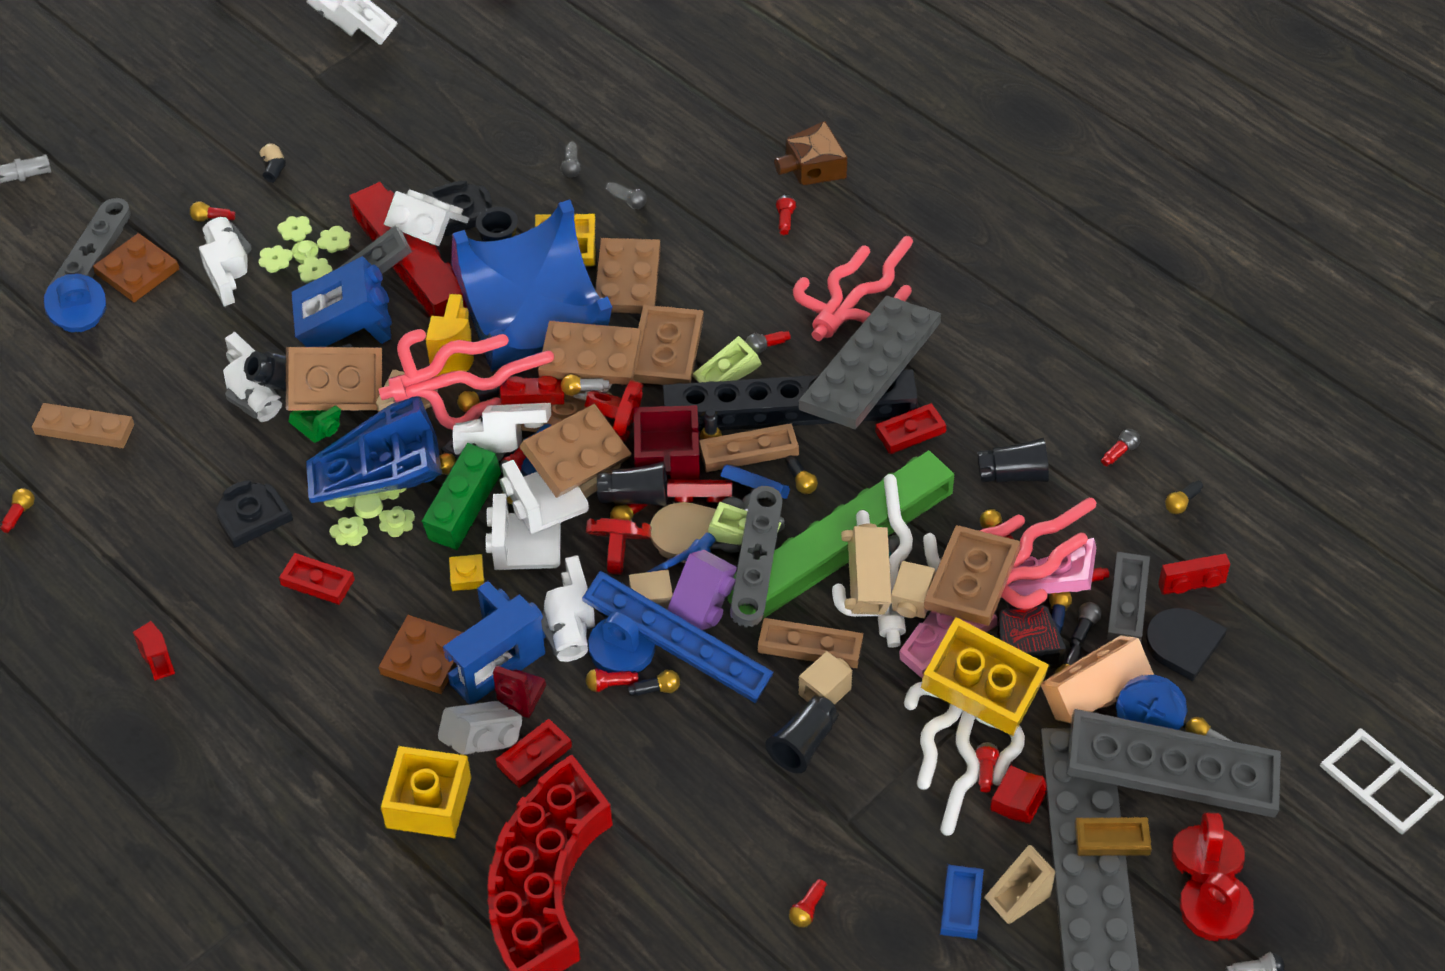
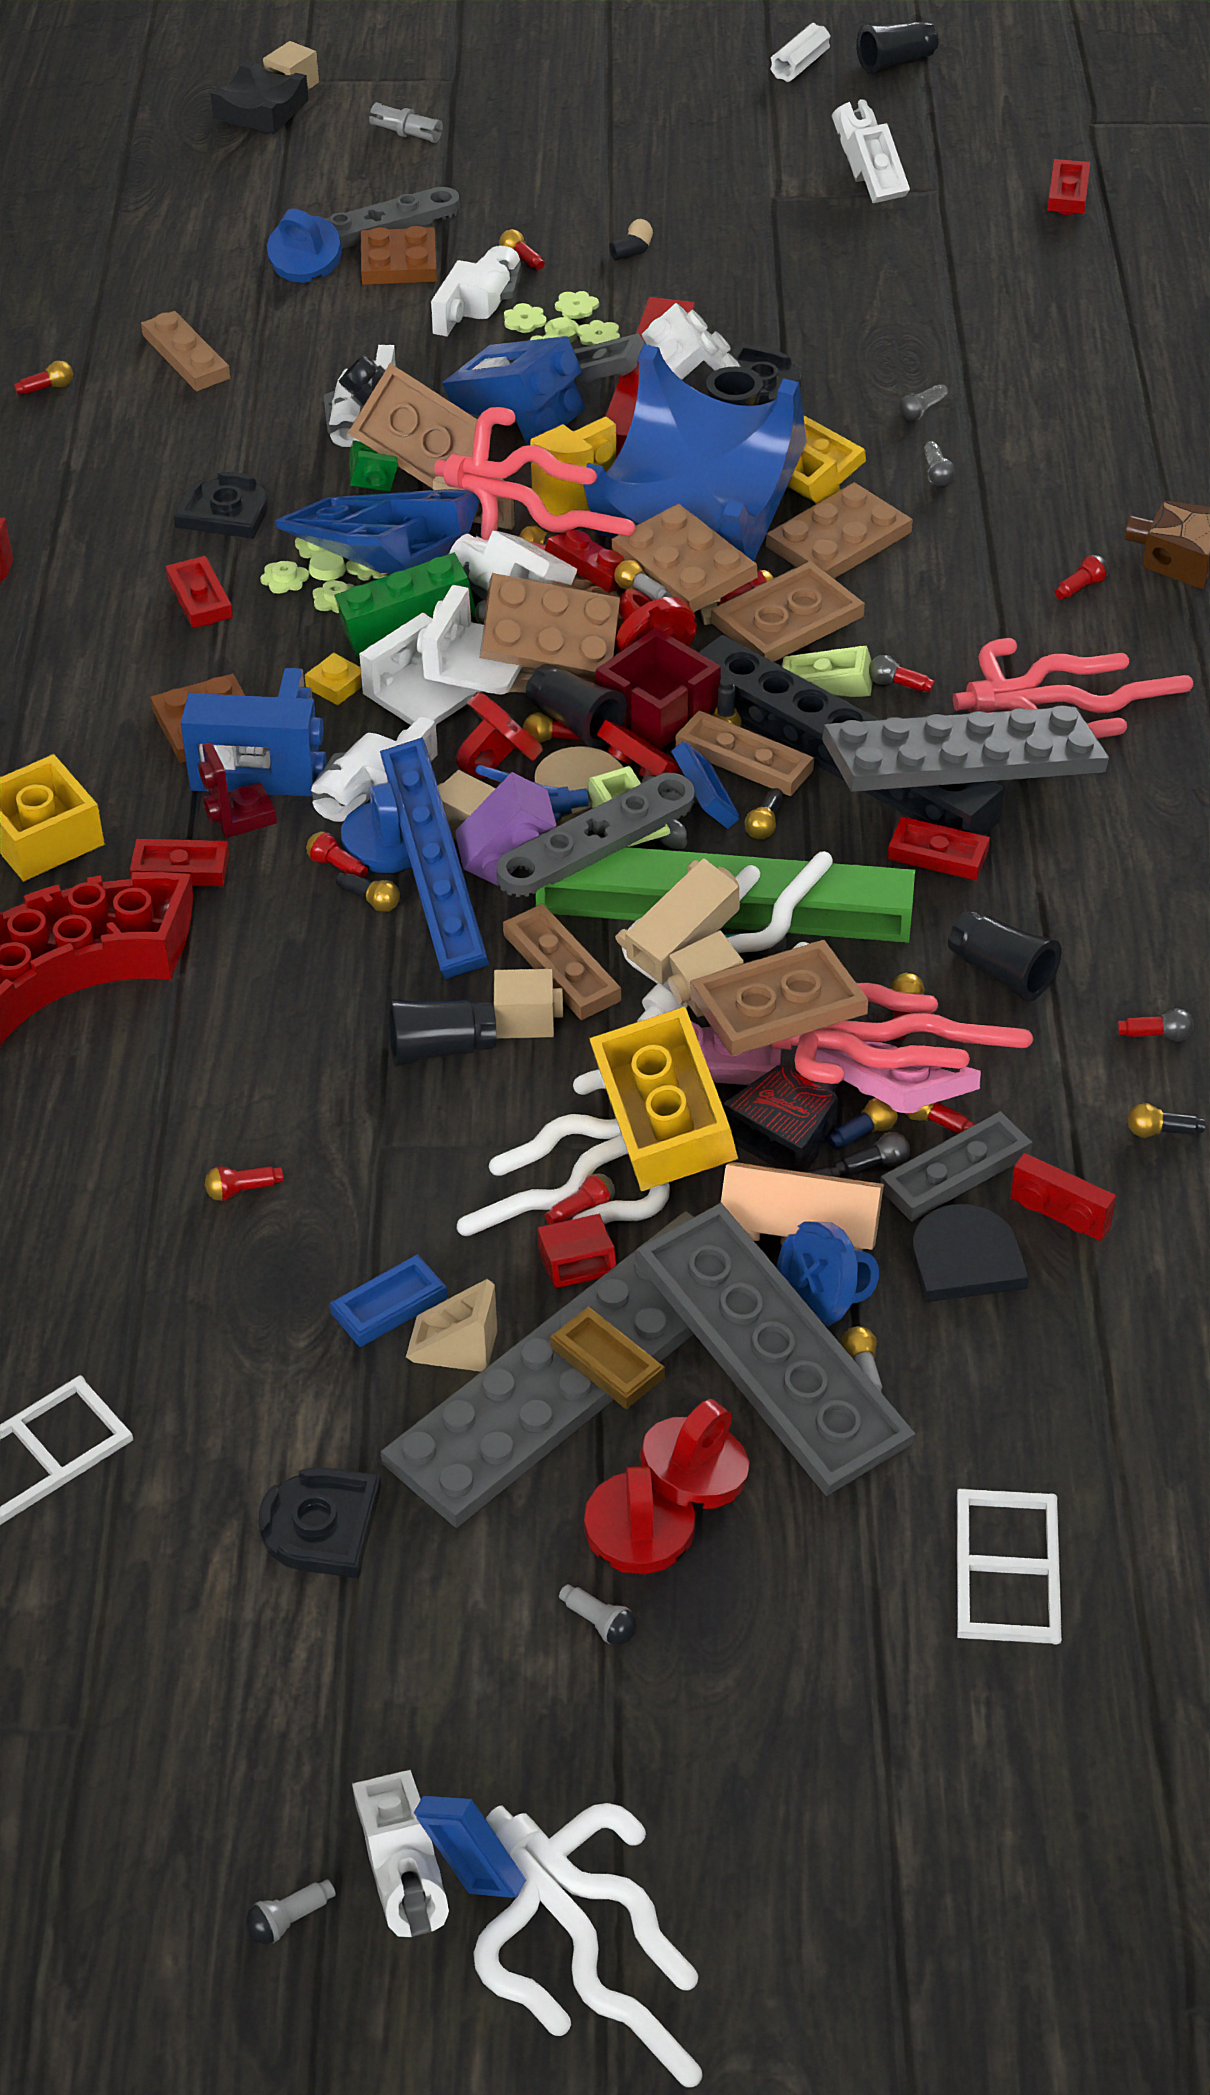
camera: 45 degrees right, 5 degrees down
light grey brick [438,701,522,755] -> none

